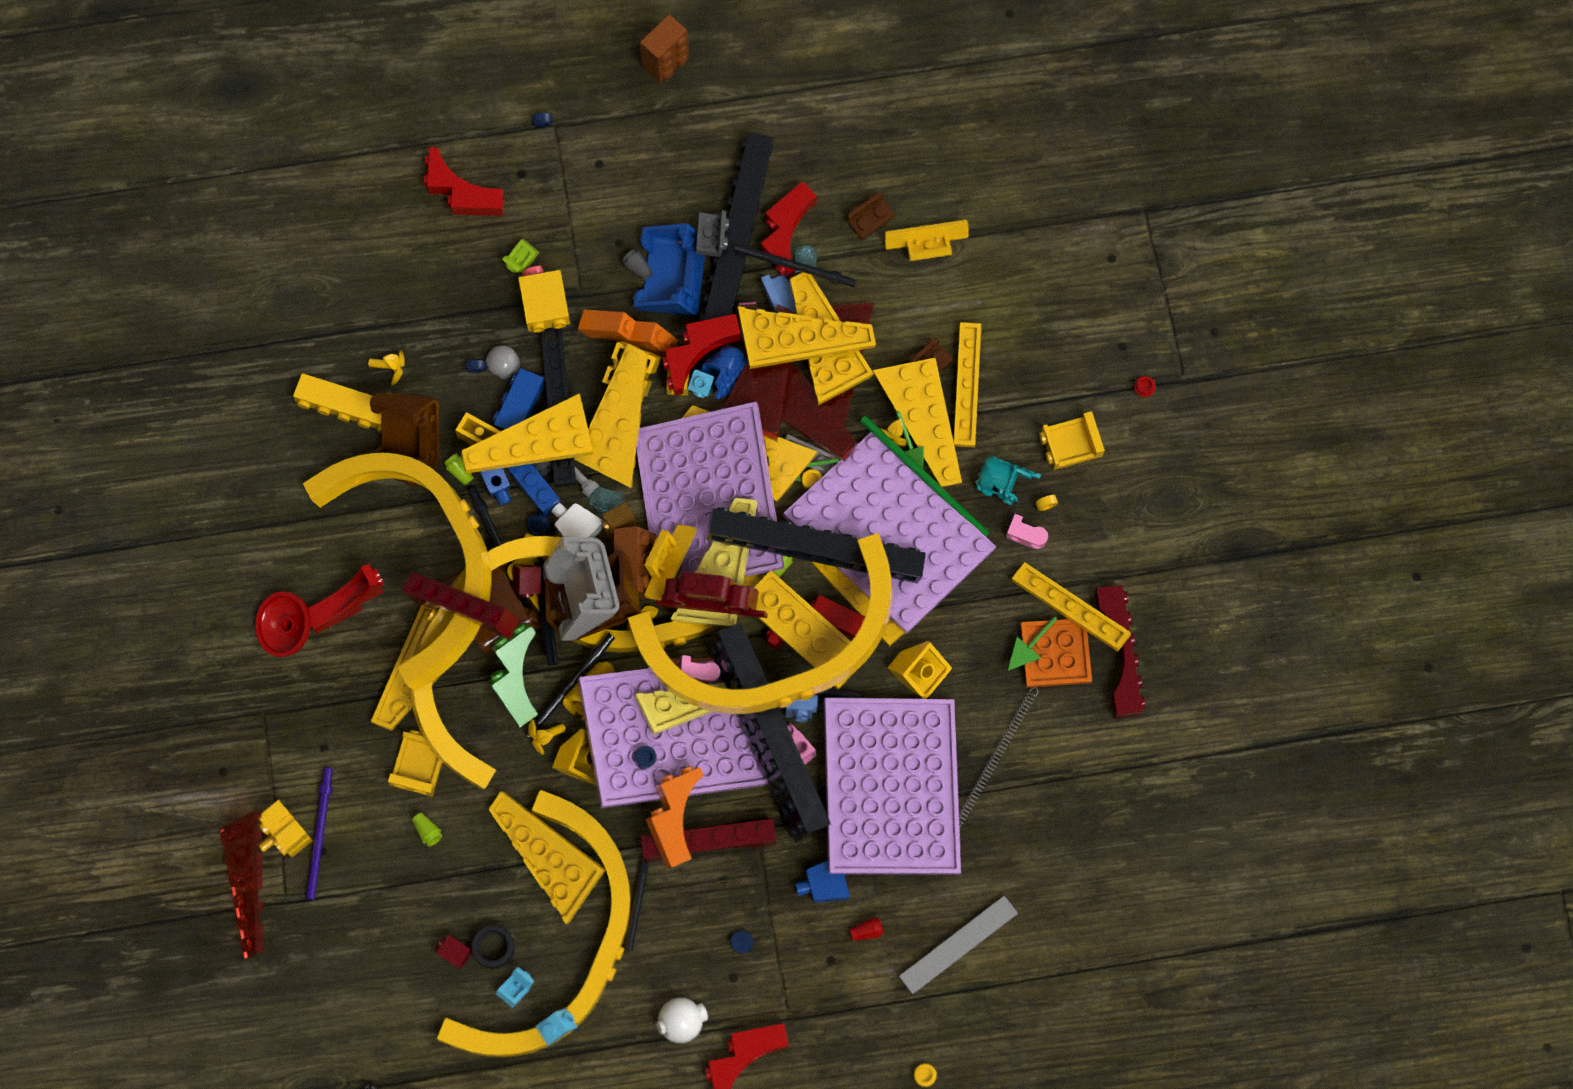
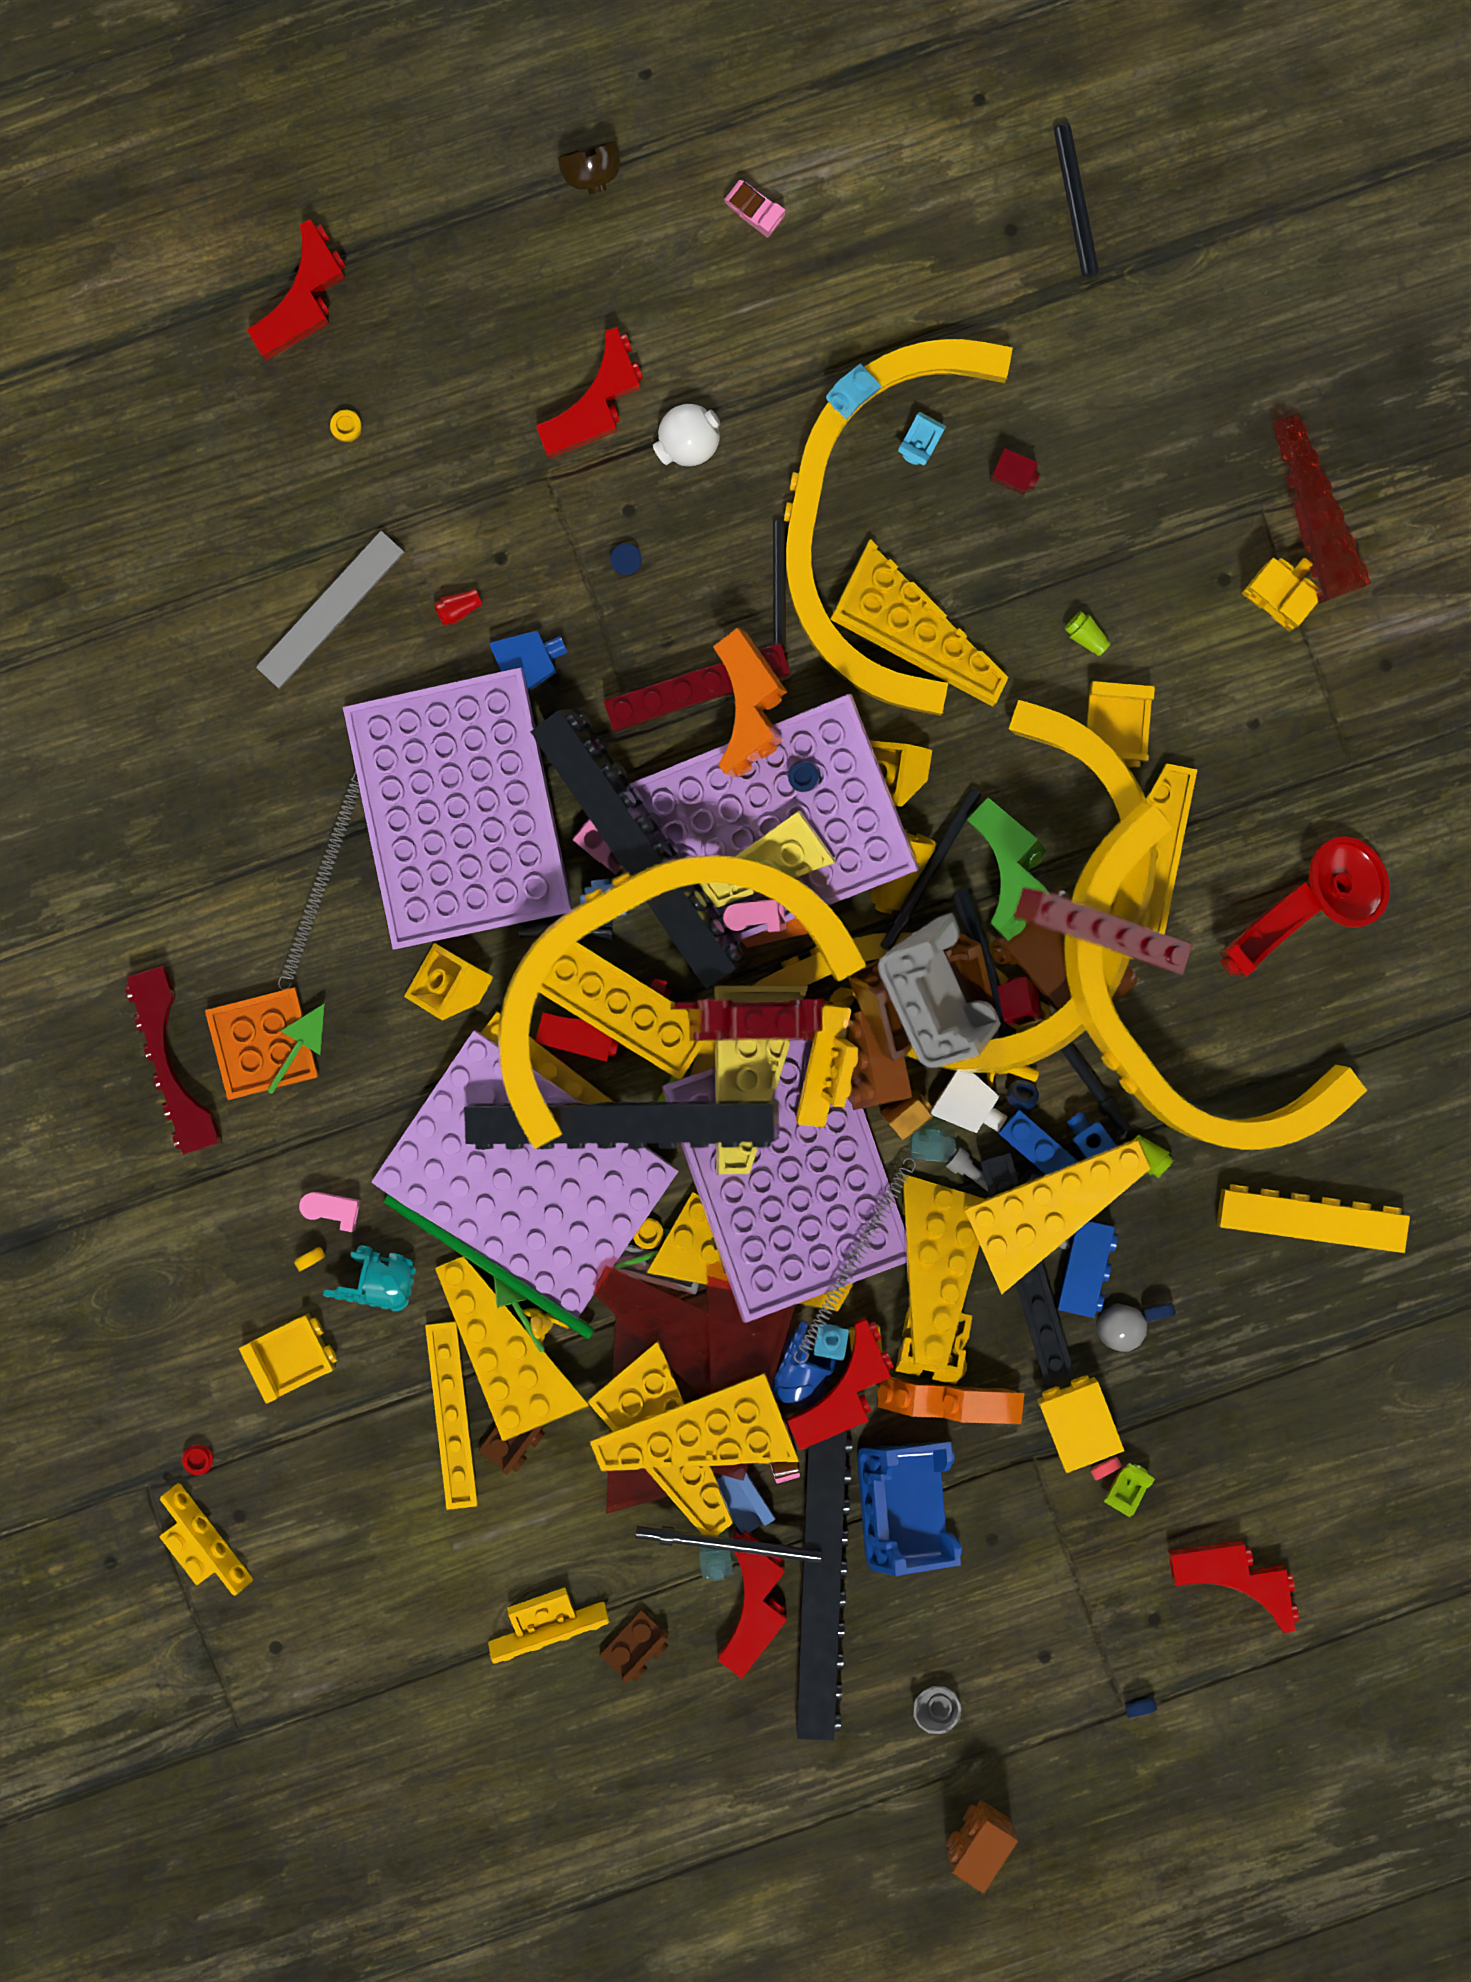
camera: 170 degrees right, 15 degrees up
dark purple bar [306,768,333,900] -> none
yellow plant [368,351,405,386] -> none
reddish brown windscreen [370,392,439,487] -> none
yellow brick [455,412,501,445] -> none
black tyre [471,925,515,969] -> none
yellow plant [528,718,566,755] -> none
dark grey cone [622,250,653,281] -> none
dark grey bracket [695,210,729,257] -> none
yellow plate [1012,562,1131,652] -> none
none -> yellow bracket [159,1483,253,1596]
none -> light grey piece [794,1158,916,1363]
none -> light grey hair [913,1686,962,1734]

